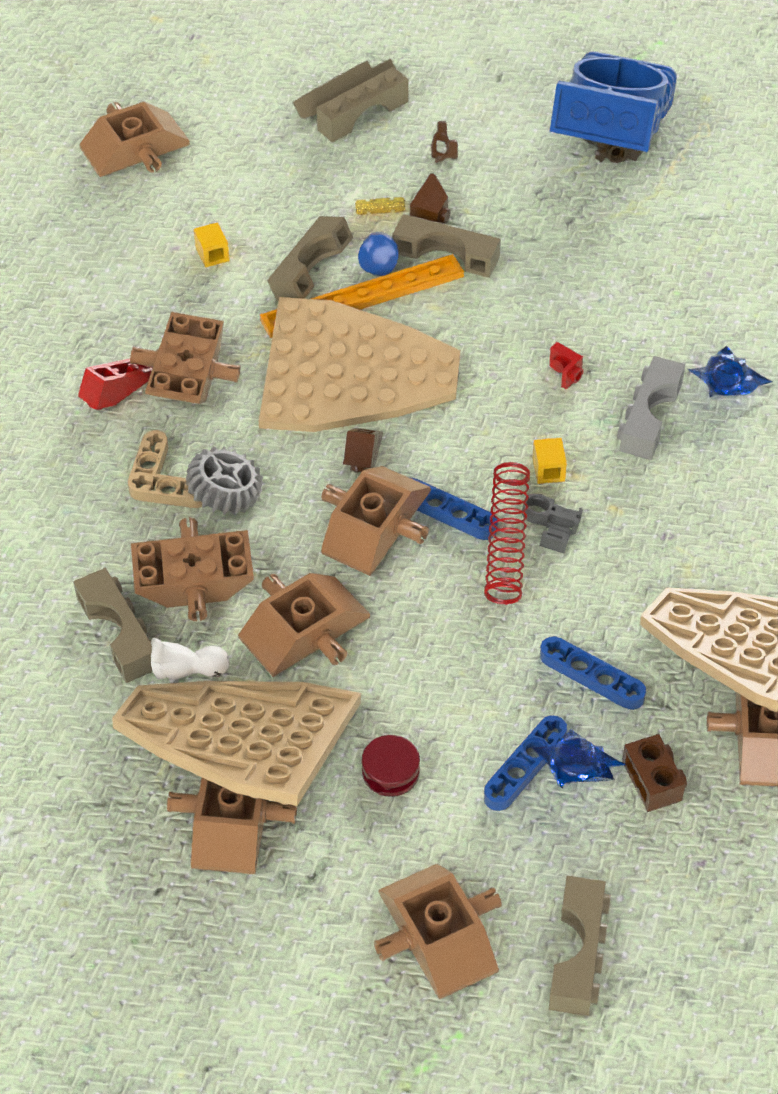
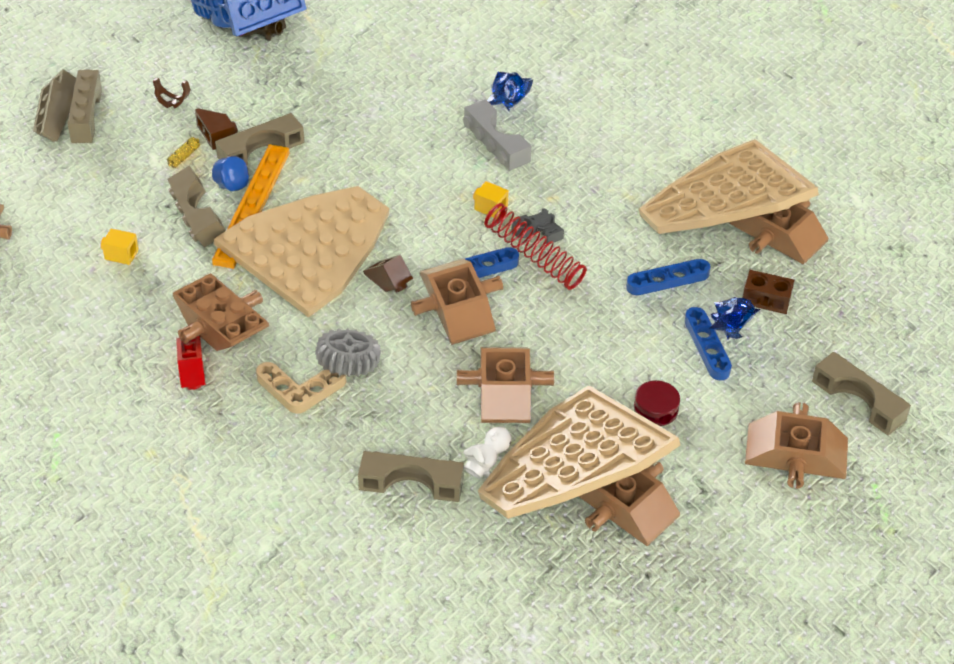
camera: 55 degrees left, 5 degrees down
medium nougat slope [131,517,254,621] -> none
red bracket [549,342,584,390] -> none

